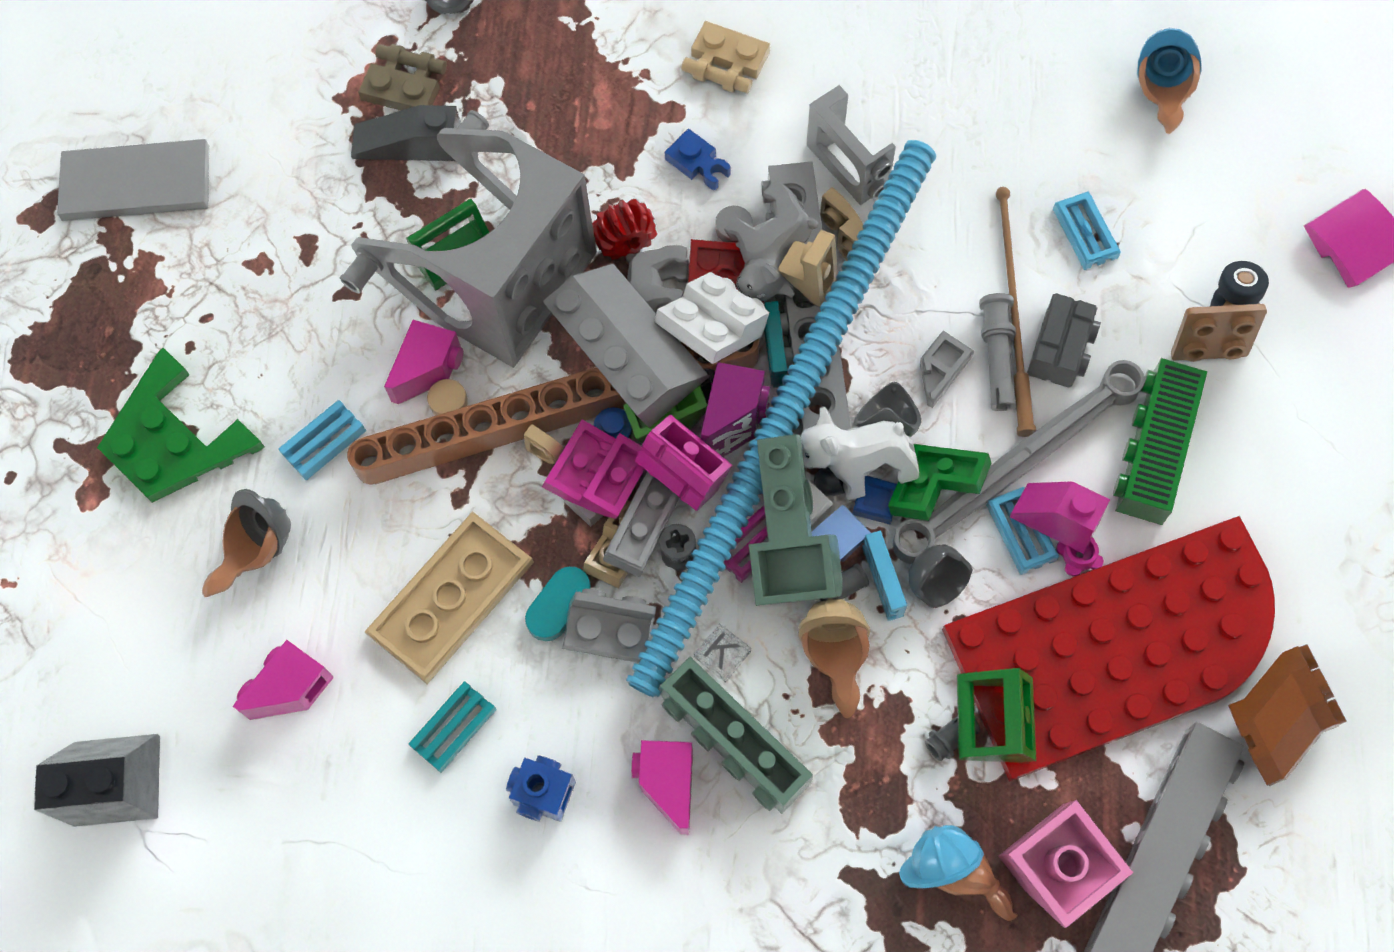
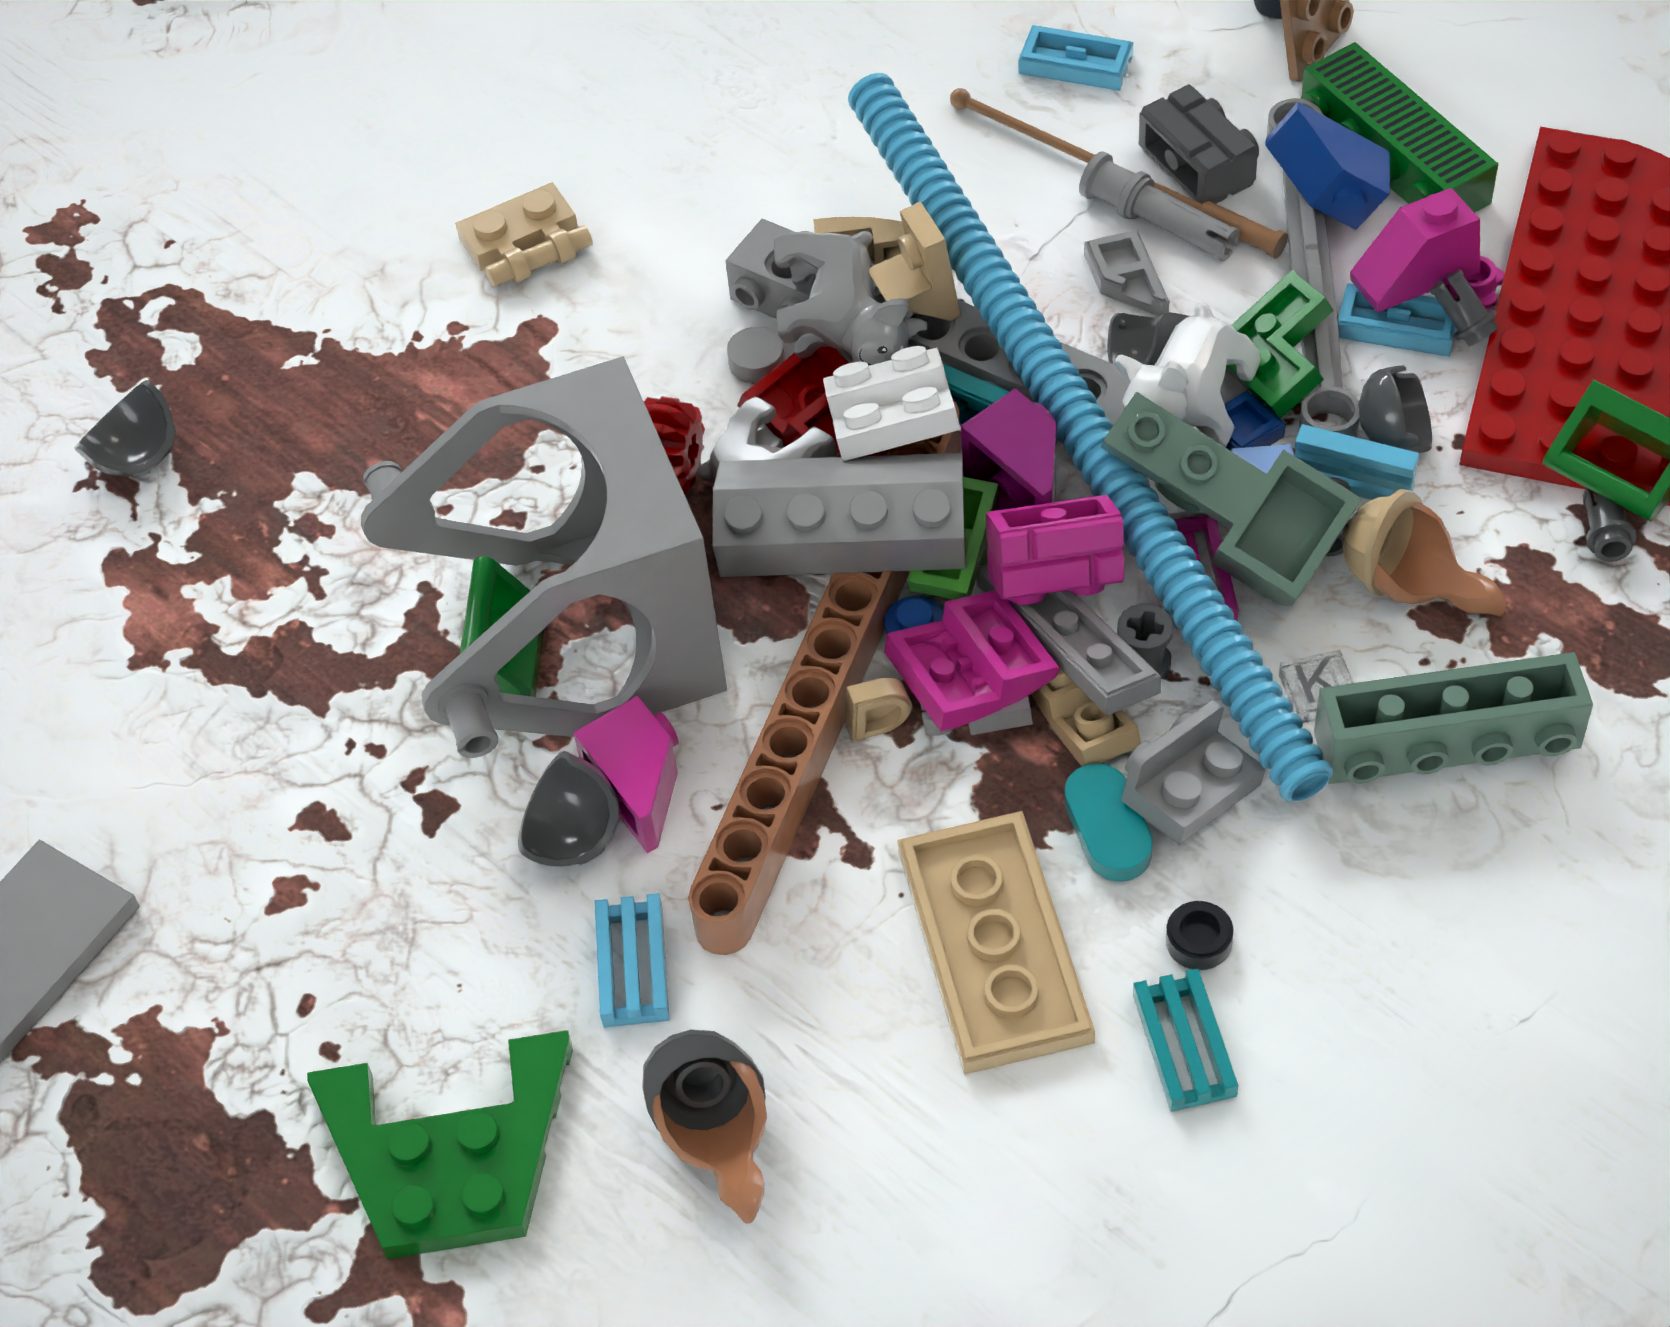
camera: 50 degrees left, 15 degrees down
dark pink slope [232,639,334,720] -> none
dark grey slope [351,105,461,161] -> none
dark tan plate [358,44,447,111] -> none
tan tile [427,379,468,416] -> none
blue brick [506,755,576,822] -> none
dark pink slope [632,740,693,835] -> none
blue plate [664,128,731,190] -> none
light grey panel [806,85,896,206] -> none
none -> dark grey helmet [518,751,620,867]
none -> black tile [1166,901,1234,970]
none -> blue slope [1265,102,1390,230]
none -> dark grey pin [1429,269,1498,346]

